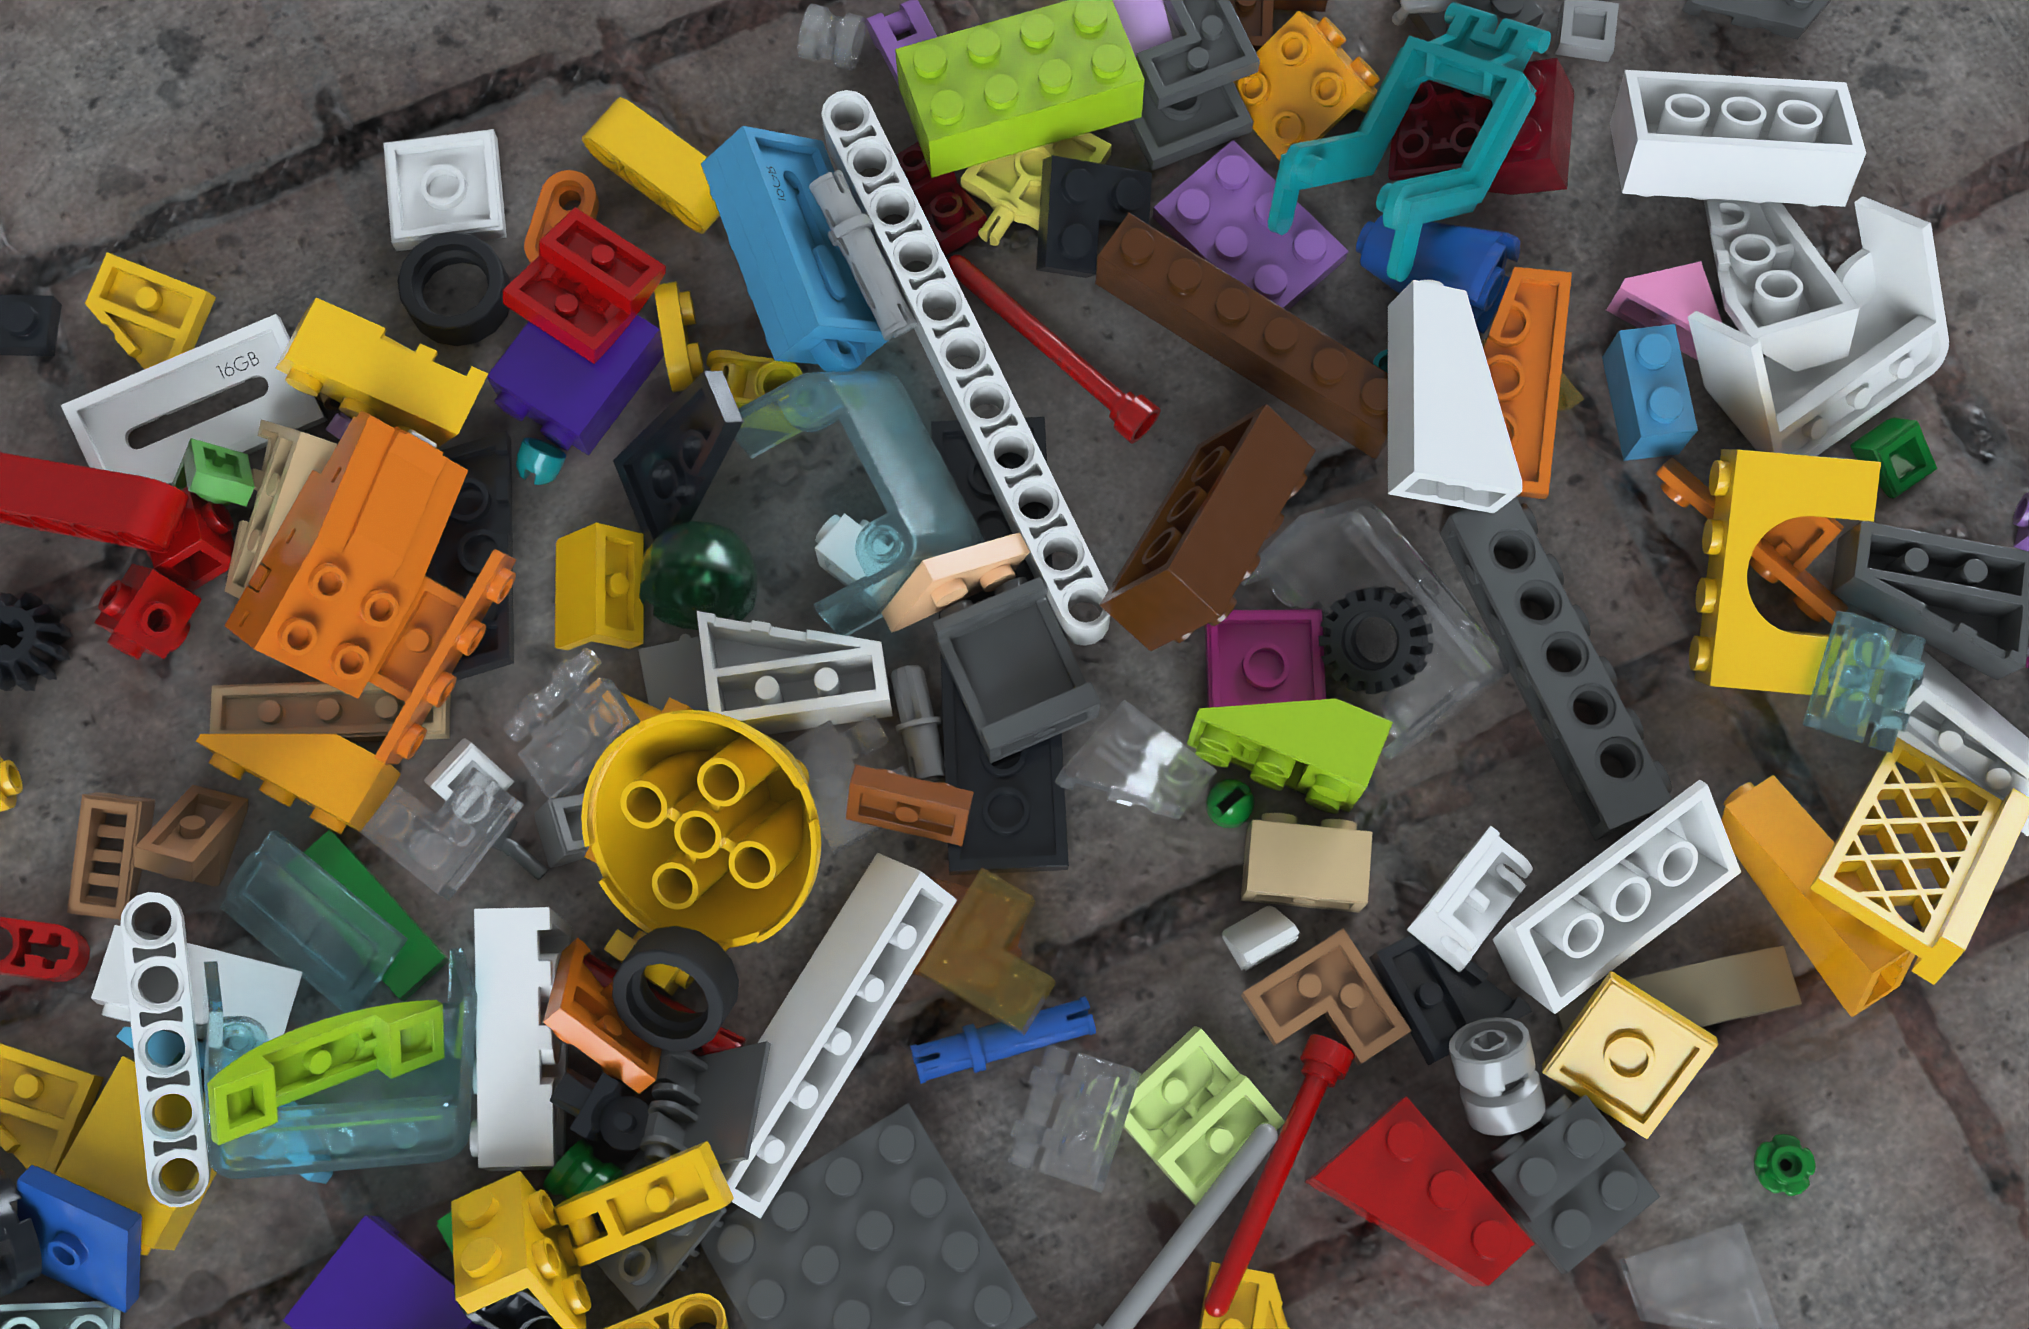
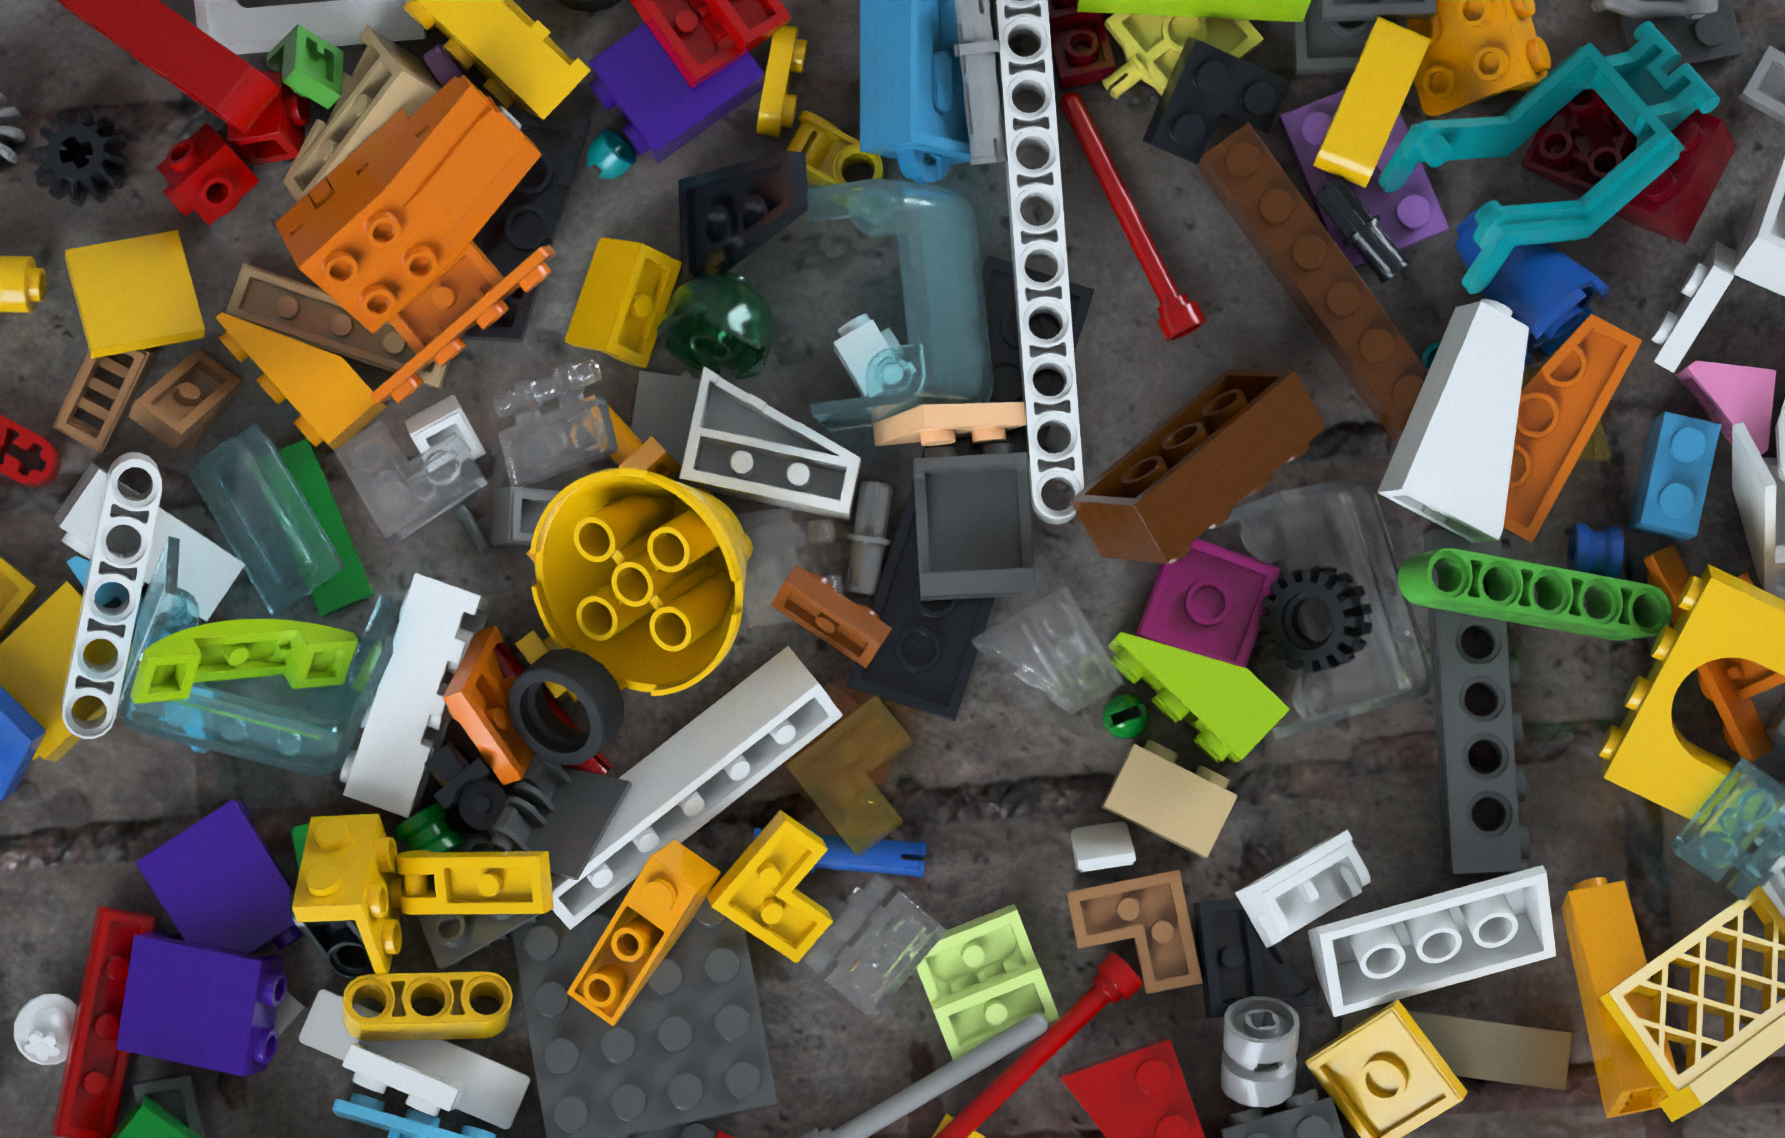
camera: 20 degrees right, 10 degrees up
none -> yellow tile [65,230,205,359]
none -> light orange slope [567,839,721,1026]
none -> yellow plate [707,810,833,964]
none -> yellow beam [1313,16,1430,188]
none -> black axle [1315,176,1410,284]
none -> bright green beam [1398,548,1672,641]
none -> blue wheel [1567,523,1624,579]
none -> white wing [1651,241,1736,373]

